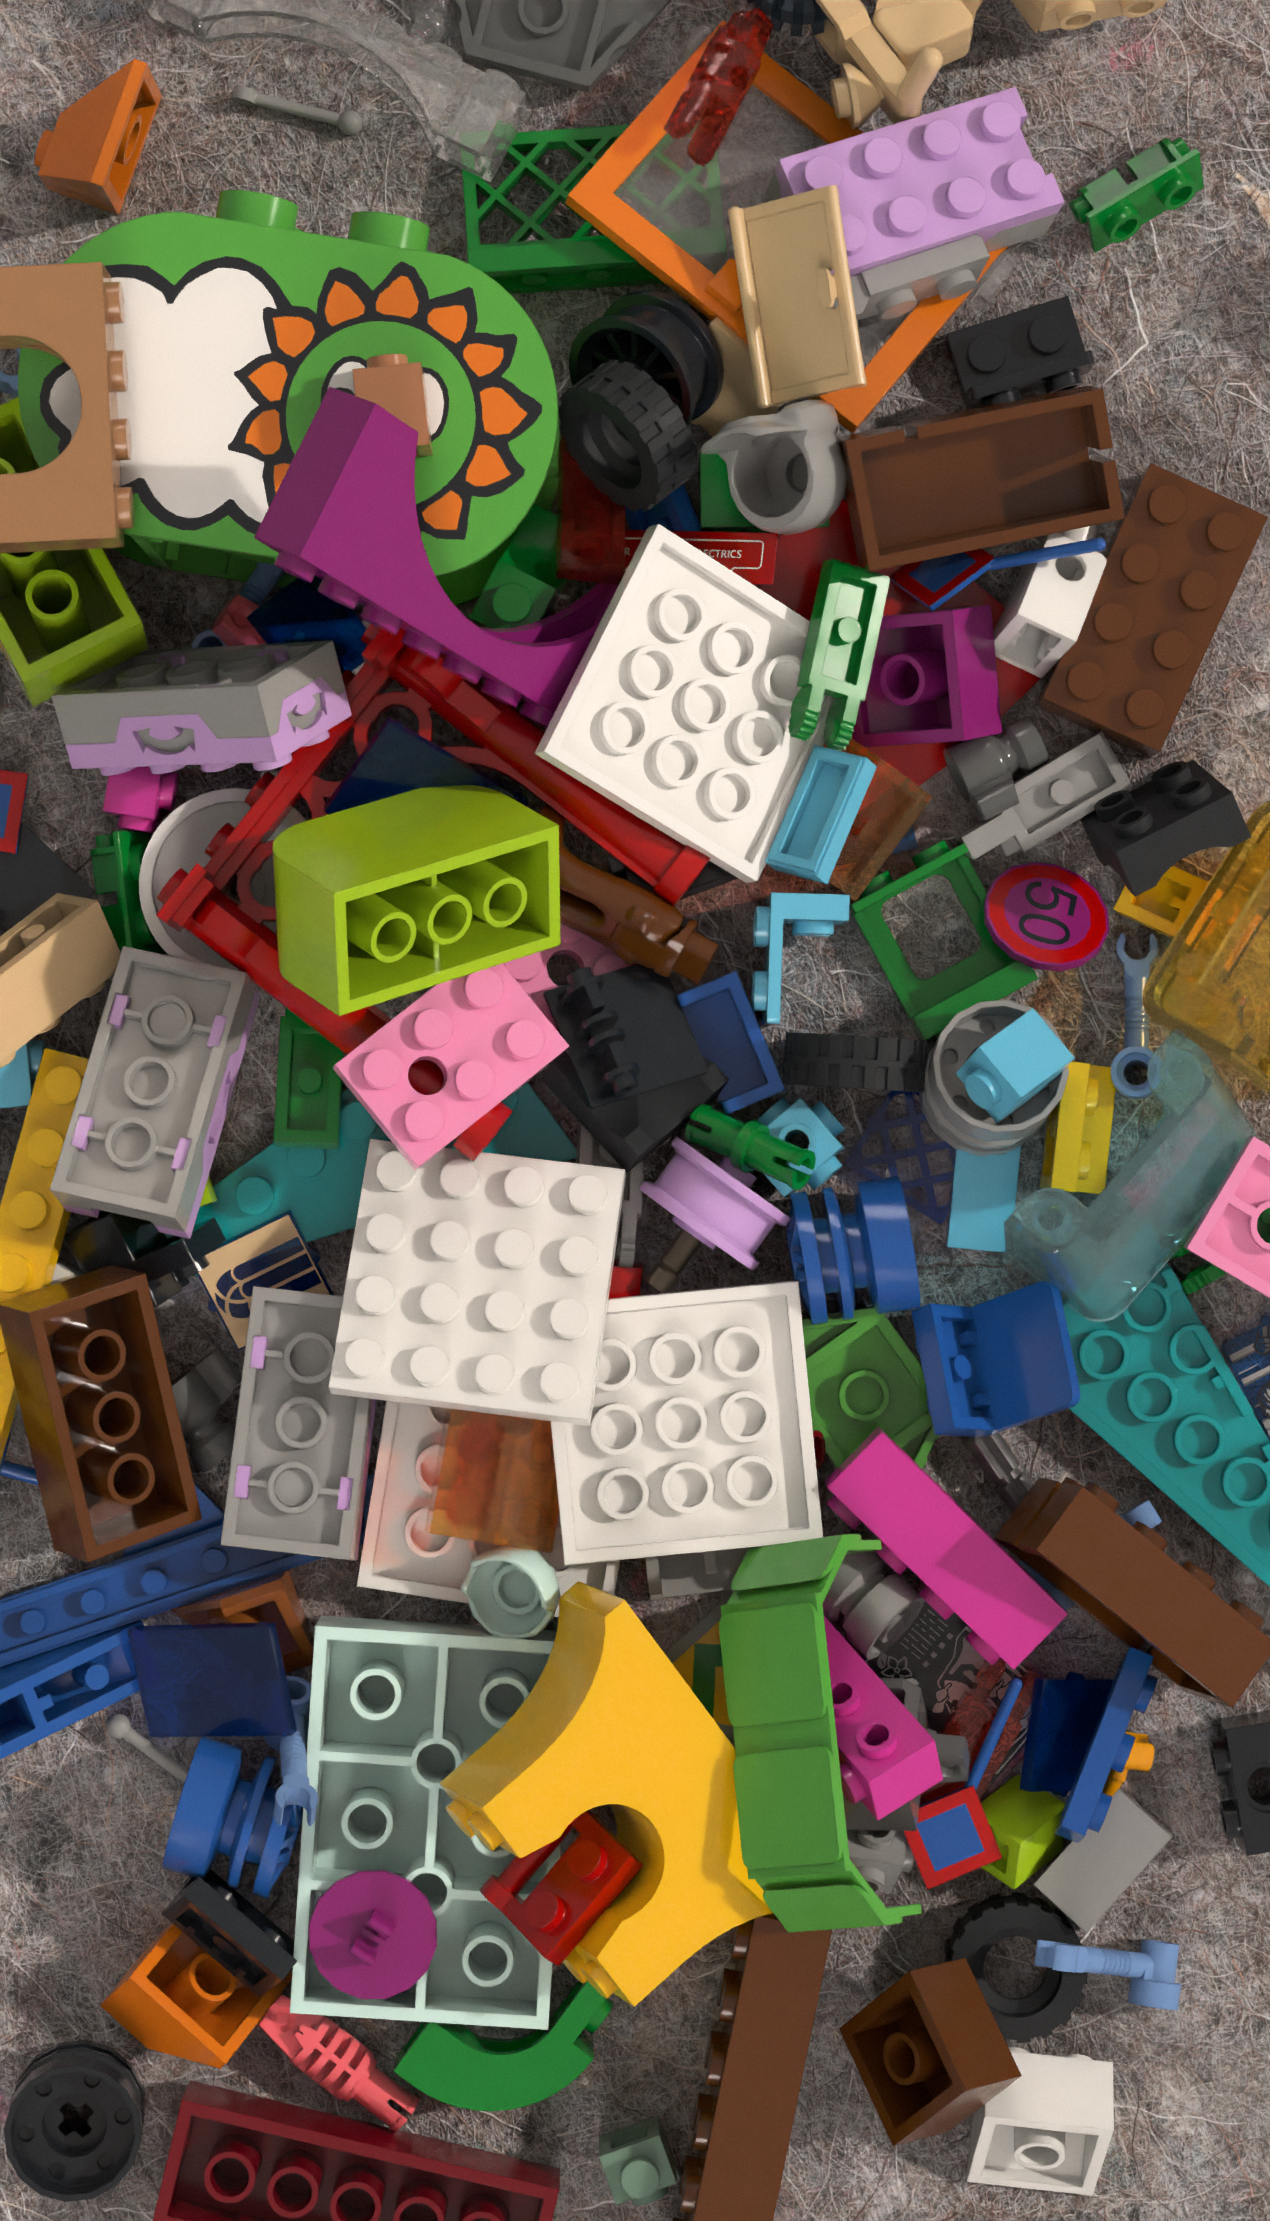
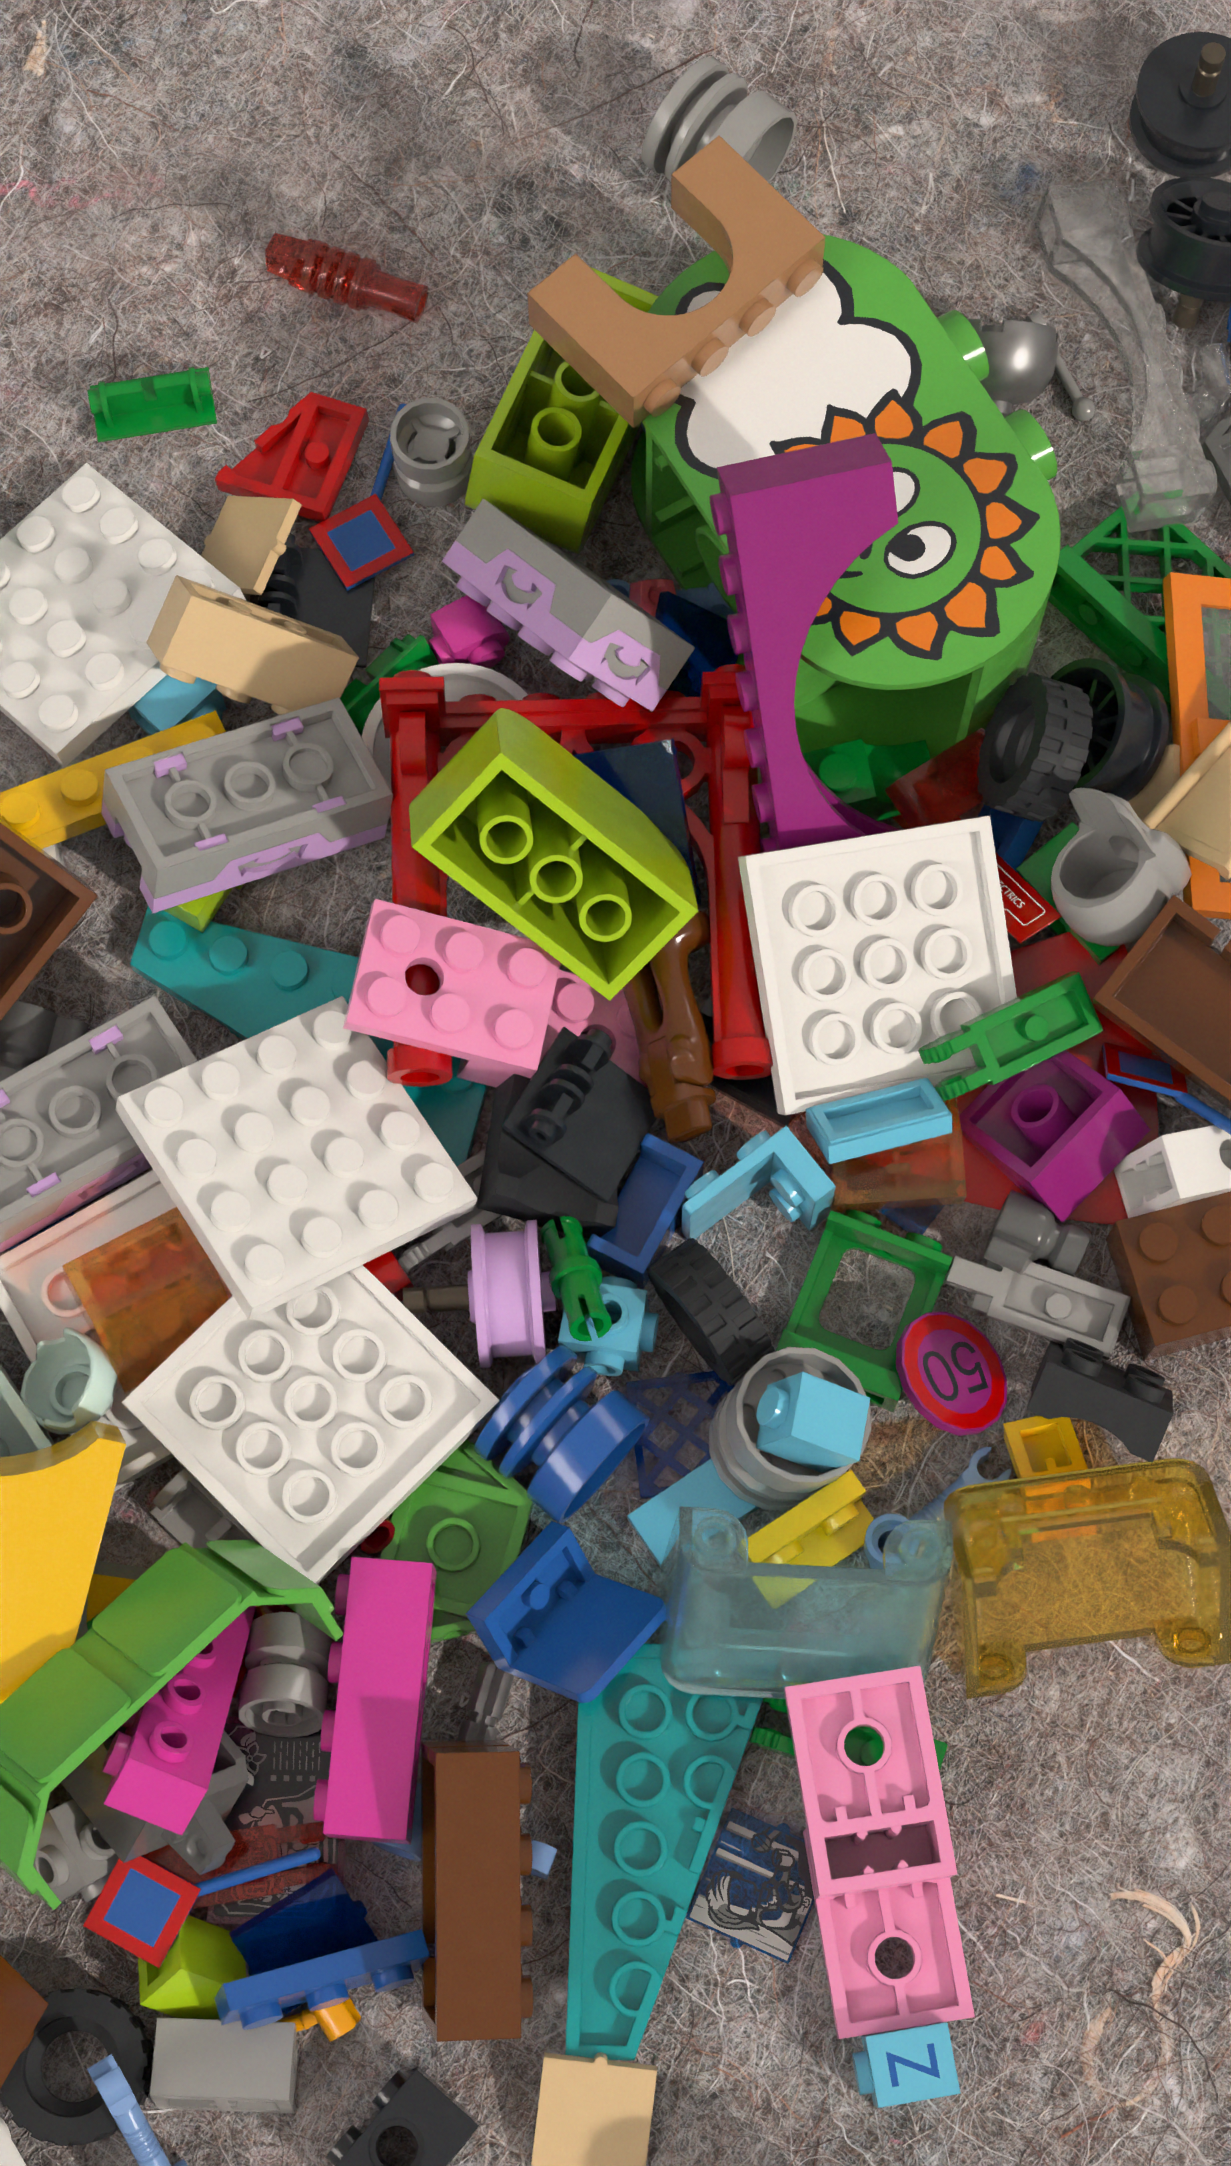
camera: 55 degrees right, 15 degrees down
orange slope [34,59,162,215] -> none
black brick [64,1210,226,1307] -> none
piece [197,1209,335,1351] -> none
green hinge [274,1008,344,1149] -> none
nougat brick [352,354,433,457] -> none
none -> flat silver cylinder [968,319,1058,417]

